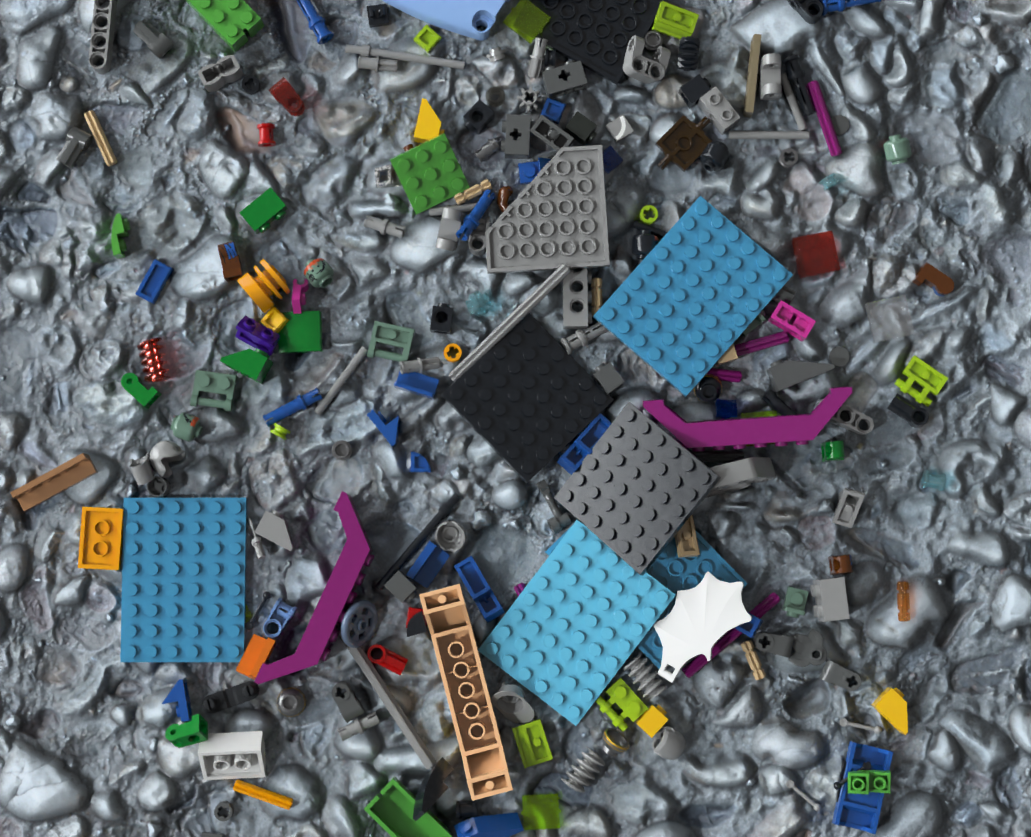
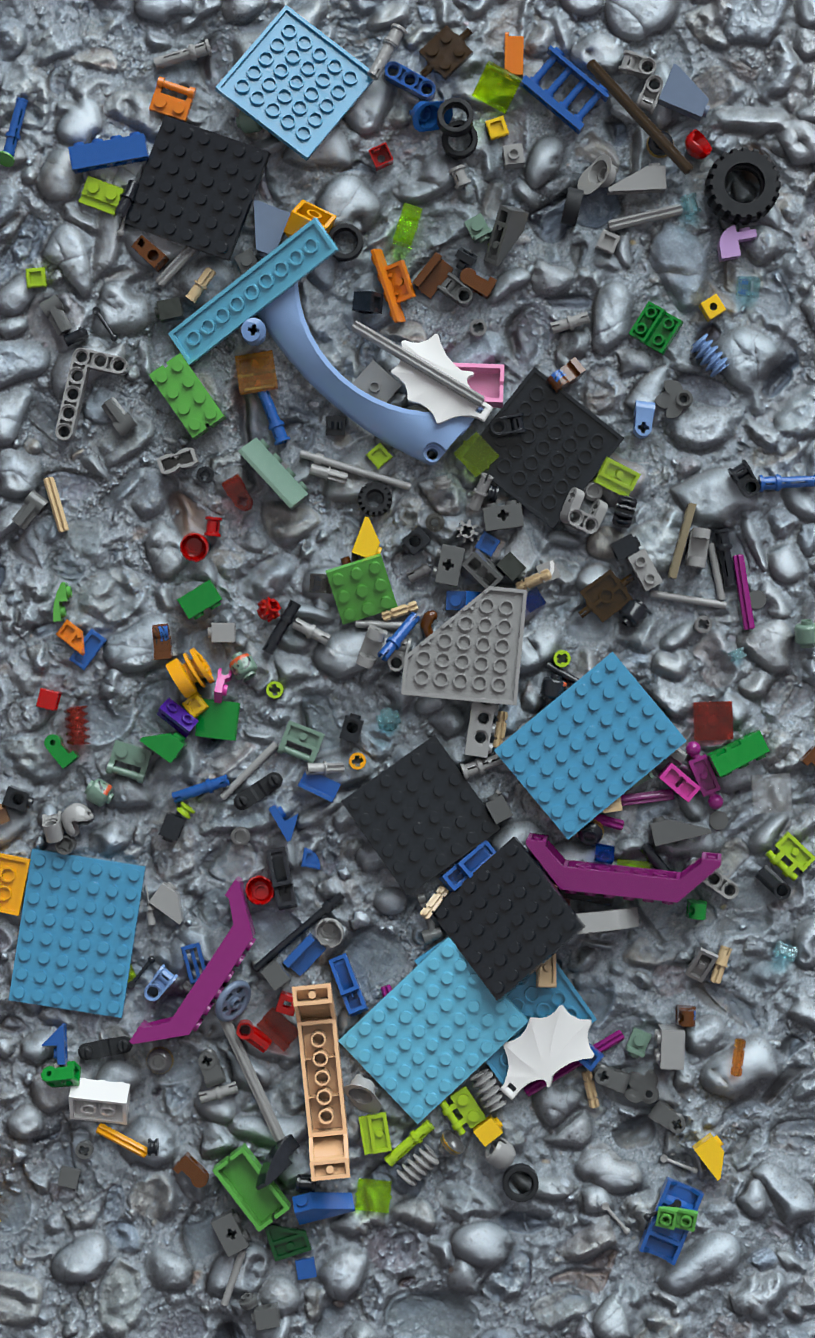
camera: 10 degrees right, 5 degrees up
orange panel [236,634,276,680] -> none
black tile [407,611,427,637] -> none
light grey axle [449,264,571,382] -> none
none -> black brick [2,785,34,812]
none -> red piece [36,688,62,711]
none -> orange tile [55,619,85,656]
none -> black bush [148,1138,159,1156]
none -> black brick [159,812,186,843]
none -> reddish brown leg [173,1152,209,1188]
none -> red hair [180,533,209,563]
none -> blue tile [181,942,206,984]
none -> light grey brick [208,623,236,642]
none -> black piece [234,772,283,810]
none -> sand green slope [238,438,309,511]
none -> red hair [245,875,274,906]
none -> clear red panel [256,1007,298,1051]
none -> red gear [257,597,281,622]
none -> black pin [262,600,301,655]
none -> lime bush [266,681,284,698]
none -> black slope [266,847,298,911]
none -> black tyre [358,481,392,517]
none -> lime pin [384,1119,435,1167]
none -> tan axle [420,886,449,920]
none -> black tyre [502,1163,539,1202]
none -> tan axle [515,569,552,590]
none -> magenta plate [685,741,723,810]
none -> green wedge [706,730,770,778]
none -> tan axle [710,945,732,984]

